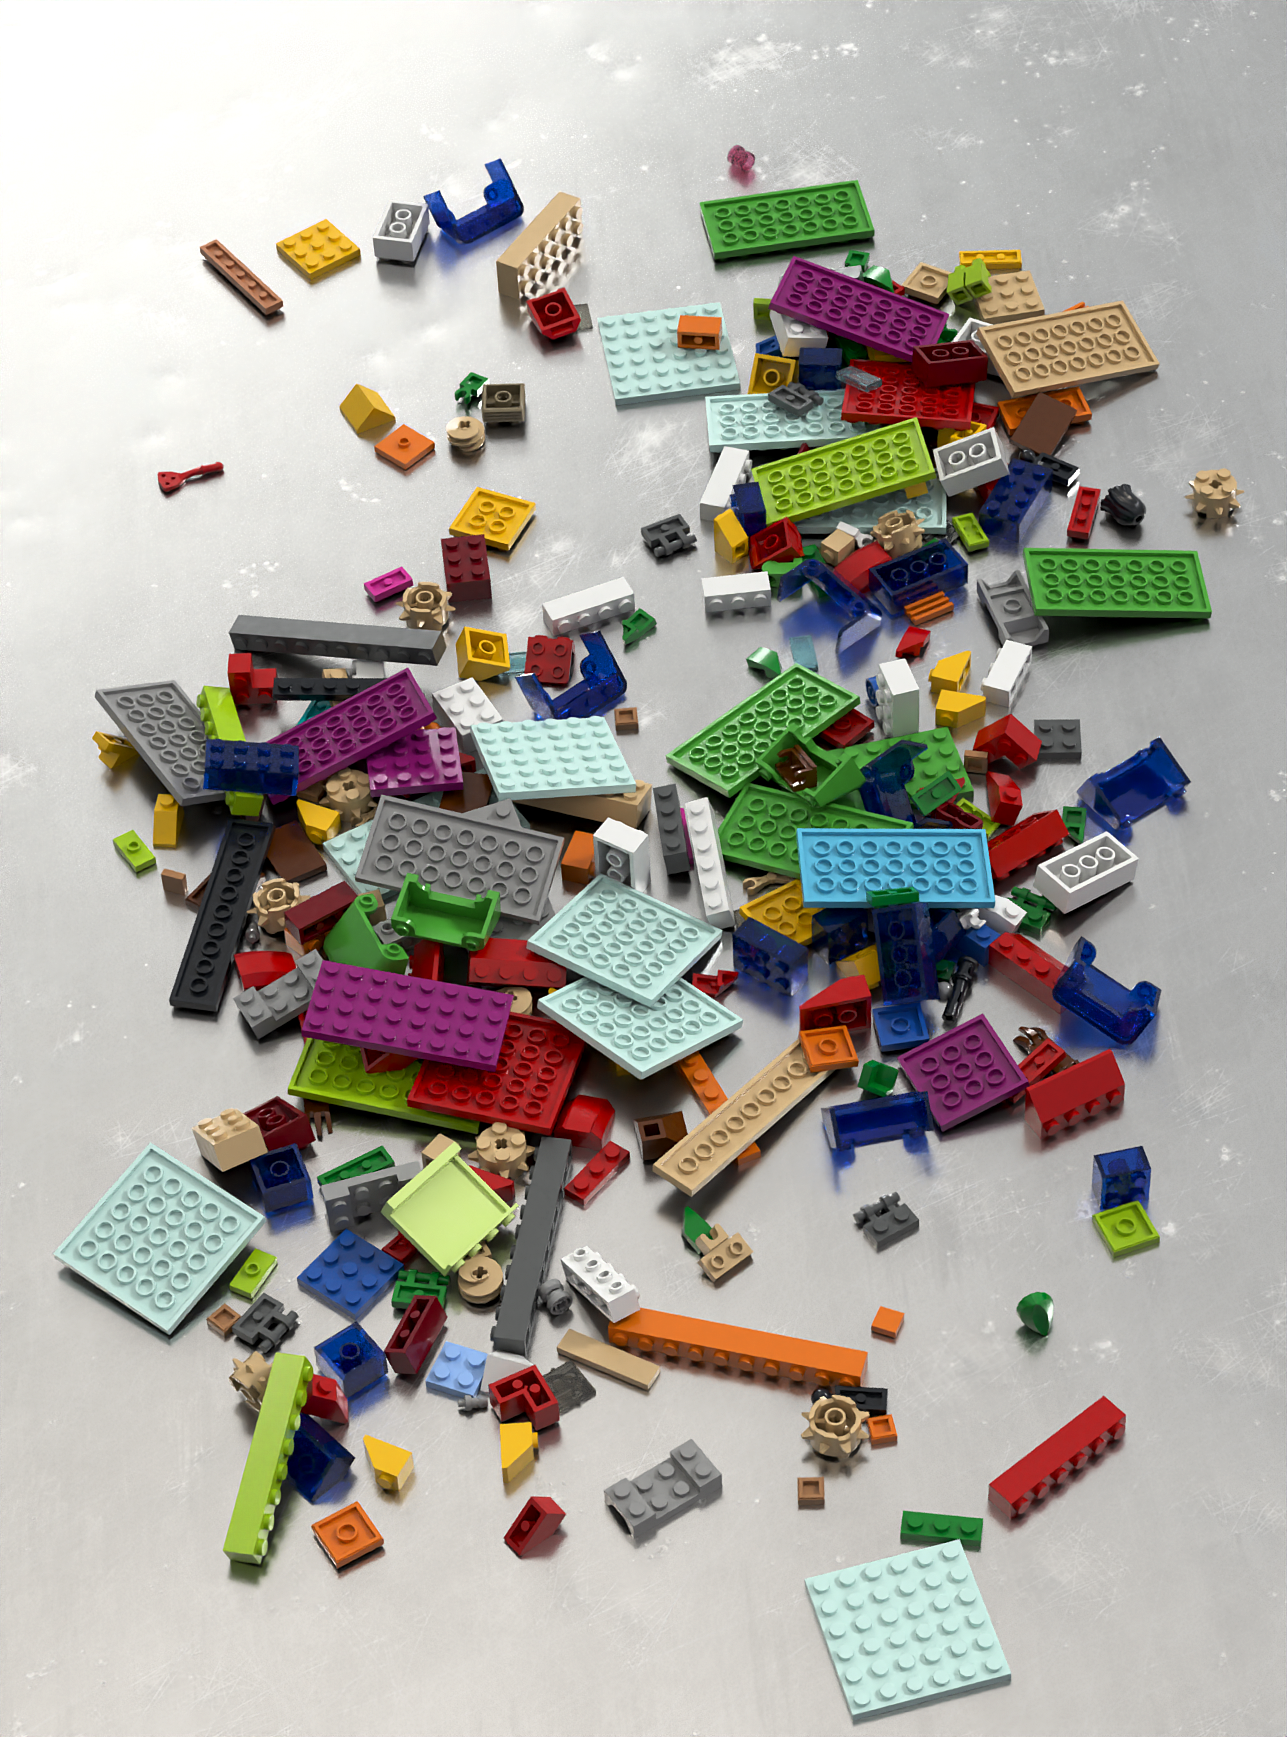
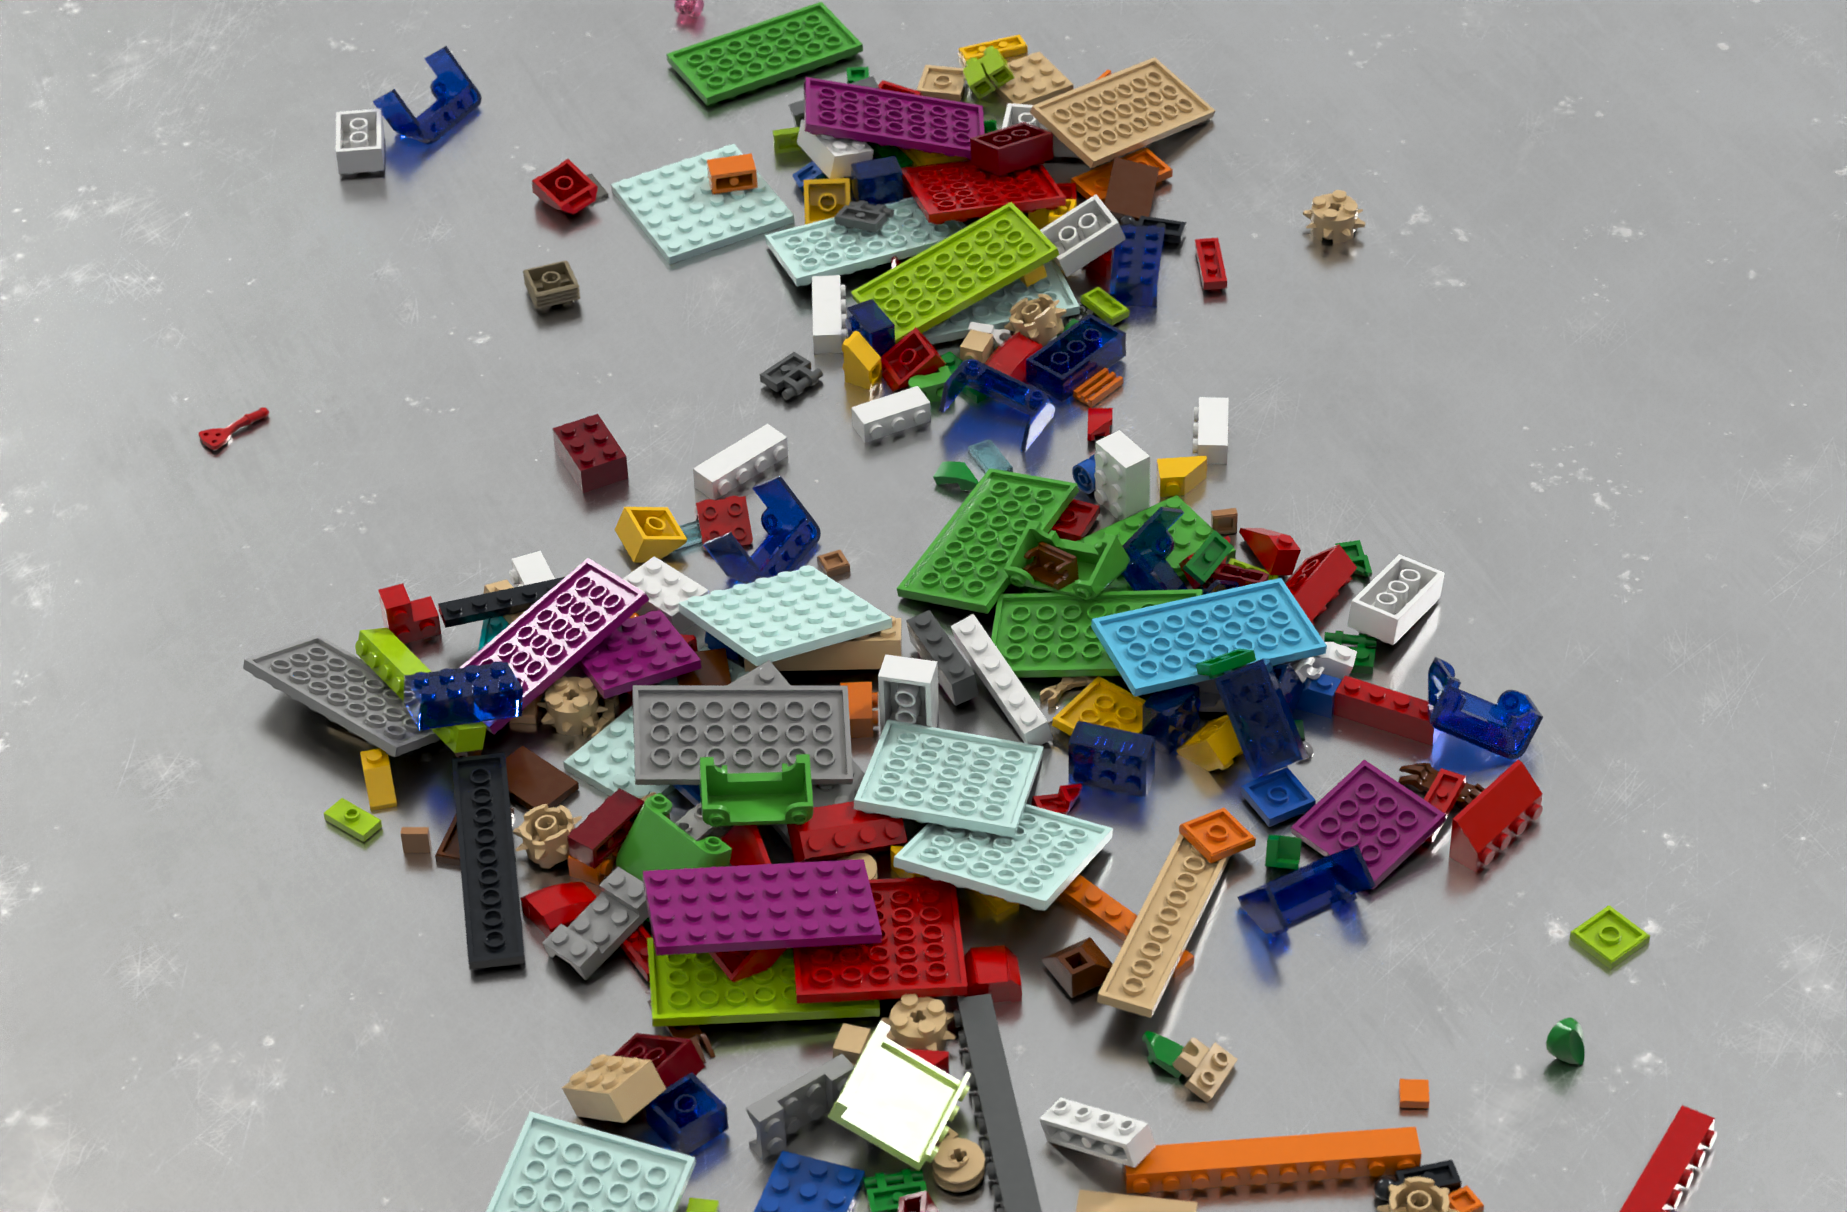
camera: 20 degrees left, 5 degrees down
yellow slope [92,731,138,769] -> none
nougat plate [199,239,284,315] -> none
brick [229,615,447,666] -> none
light grey piece [245,921,260,943] -> none
yellow plate [276,219,361,280] -> none
yellow slope [296,799,341,845] -> none
green plate [317,1145,395,1187] -> none
yellow slope [339,383,396,434] -> none
dark pink plate [364,567,413,602] -> none
orange plate [374,424,435,470] -> none
red slope [382,1230,417,1264] -> none
tan brick [396,582,456,631] -> none
tan piece [446,416,485,452] -> none
yellow plate [449,487,536,551] -> none
green plate [455,372,489,404] -> none
tan brick [496,191,583,300] -> none
light grey wheel [538,1279,573,1315] -> none
red plate [564,1141,630,1206] -> none
green slope [622,608,657,644] -> none
red slope [799,974,871,1032] -> none
clear light blue tile [836,366,882,392] -> none
dark grey plate [853,1192,919,1248] -> none
green slope [863,265,894,293] -> none
yellow slope [928,651,971,694] -> none
black pin [942,956,979,1023] -> none
red brick [973,714,1042,769] -> none
light grey piece [977,570,1049,646] -> none
bright green plate [1022,548,1212,618] -> none
dark grey plate [1034,719,1082,759] -> none
clear blue windscreen [1076,736,1191,831] -> none
clear blue brick [1092,1146,1151,1210] -> none
black piece [1100,484,1146,527] -> none

